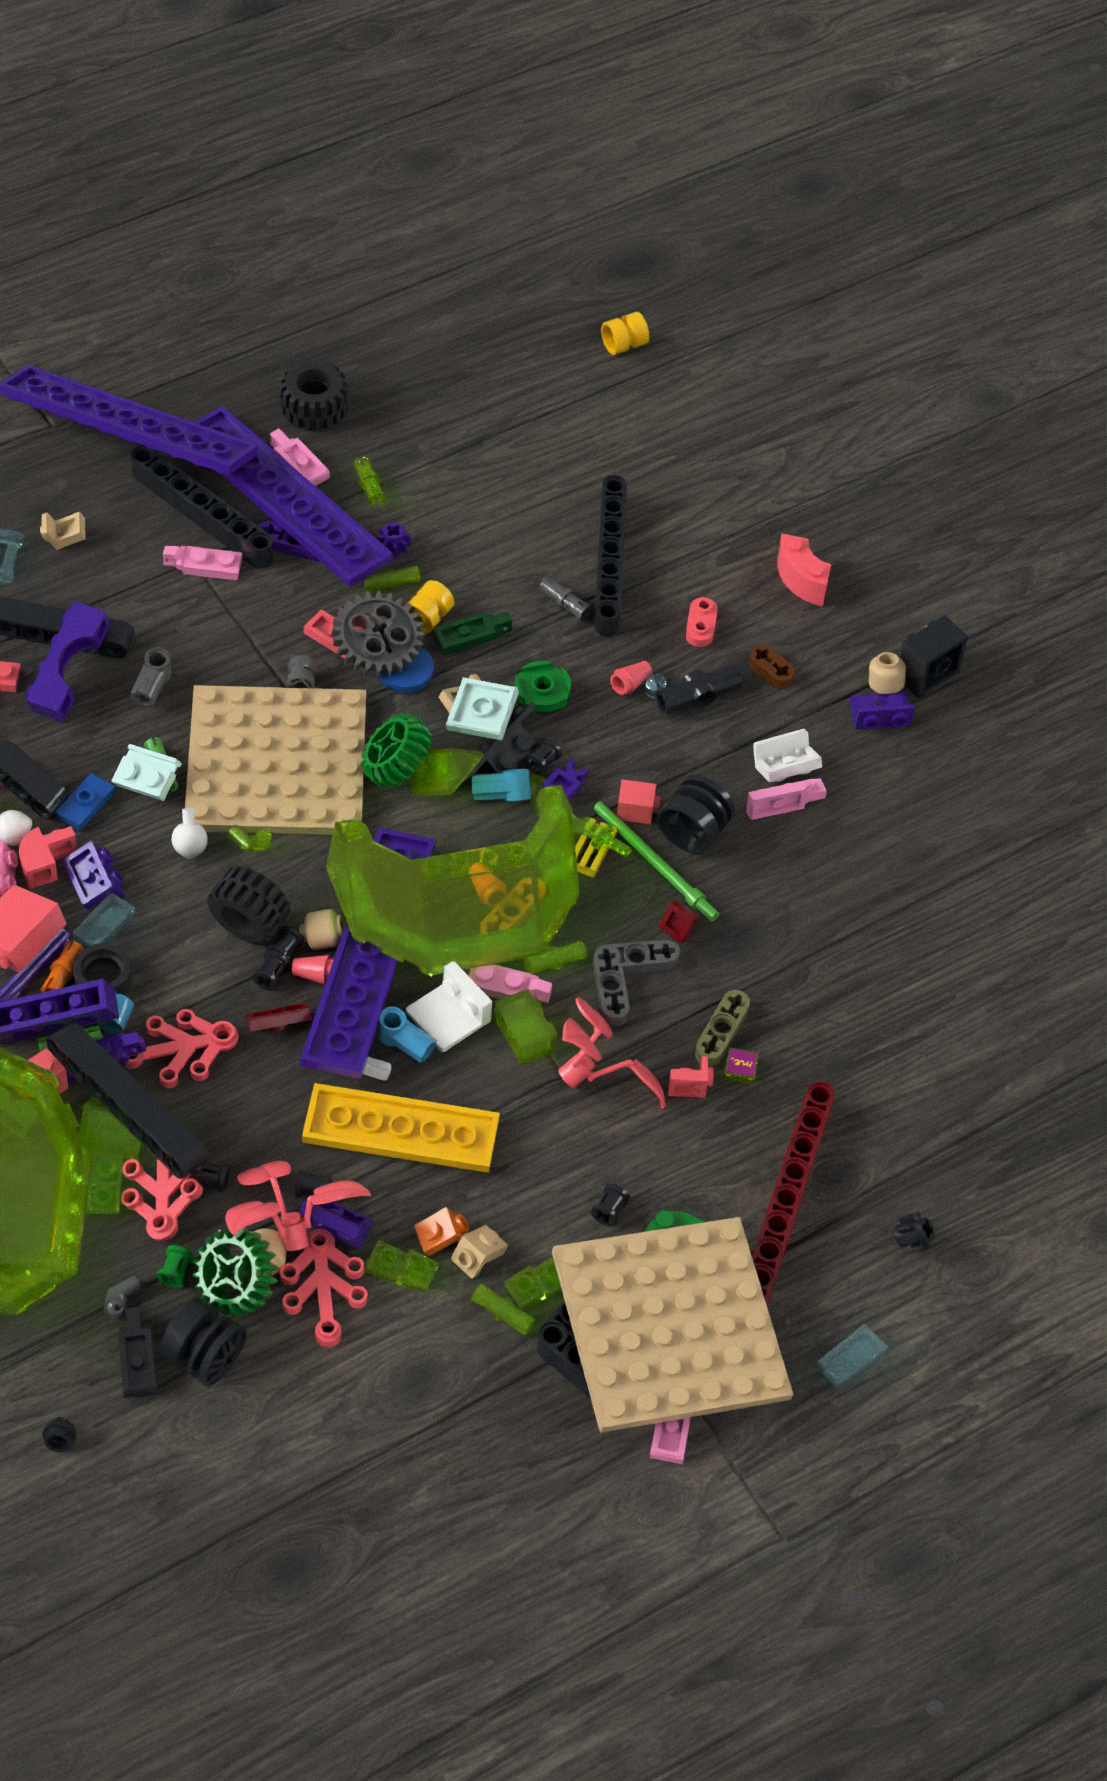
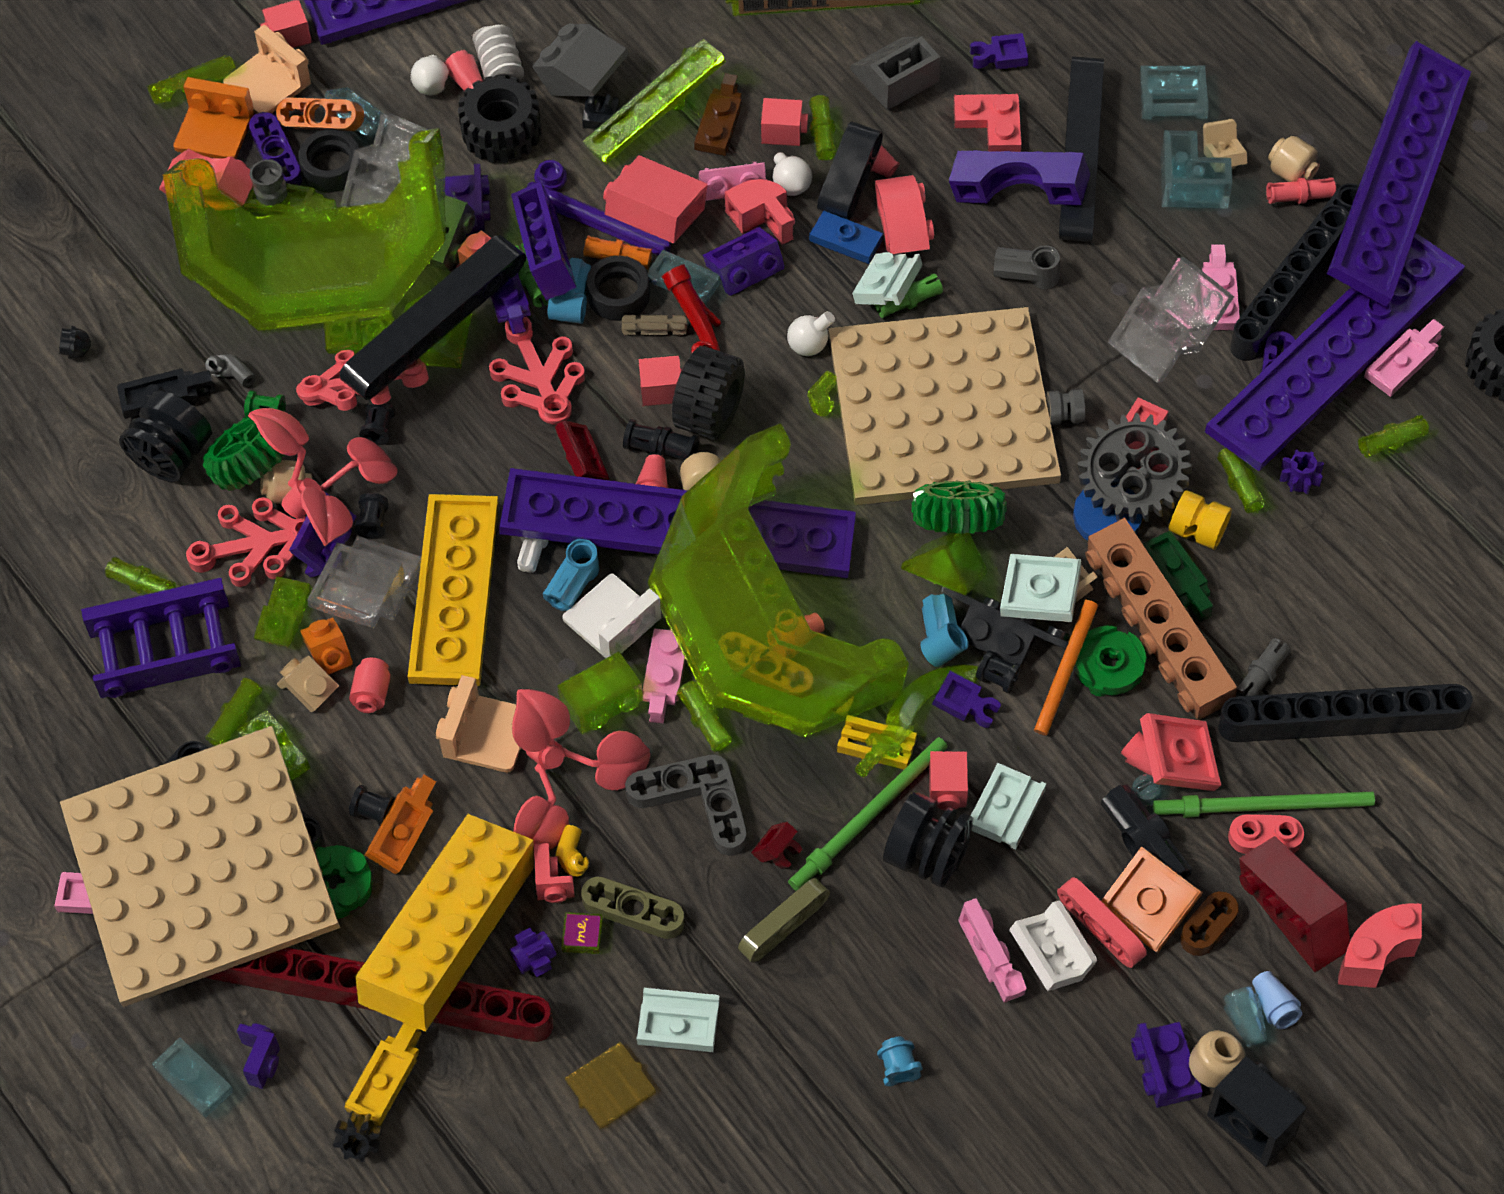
camera: 90 degrees right, 5 degrees up
none -> dark purple fence [81,578,241,698]
none -> clear neon green pin [105,557,176,594]
none -> dark purple bracket [237,1023,280,1089]
none -> clear bracket [307,536,421,629]
none -> yellow hinge [344,1023,421,1126]
none -> coral brick [349,658,391,713]
none -> yellow brick [356,814,534,1032]
none -> orange hinge [365,774,436,874]
none -> light nougat bracket [436,675,521,773]
none -> dark purple gear [510,928,556,977]
none -> yellow arm [555,825,589,877]
none -> clear yellow piece [565,1042,656,1129]
none -> dark tan axle [621,315,687,335]
none -> light aqua plate [637,988,720,1052]
none -> coral brick [639,356,682,406]
none -> red plant [662,264,721,354]
none -> olive beam [738,878,830,963]
none -> coral brick [875,175,934,254]
none -> dark azure brick [877,1037,923,1086]
none -> light aqua plate [971,763,1046,850]
none -> orange bar [1034,600,1098,736]
none -> coral beam [1057,877,1147,968]
none -> nougat brick [1085,518,1237,720]
none -> orange tile [1101,847,1203,953]
none -> clear bracket [1108,257,1234,383]
none -> coral tile [1140,713,1221,791]
none -> bright green bar [1153,792,1375,818]
none -> clear light blue brick [1160,130,1232,208]
none -> clear light blue cone [1223,986,1268,1047]
none -> dark red wedge [1239,836,1350,973]
none -> light blue cone [1252,971,1302,1029]
none -> coral pin [1266,177,1336,204]
none -> tan head [1268,136,1319,182]

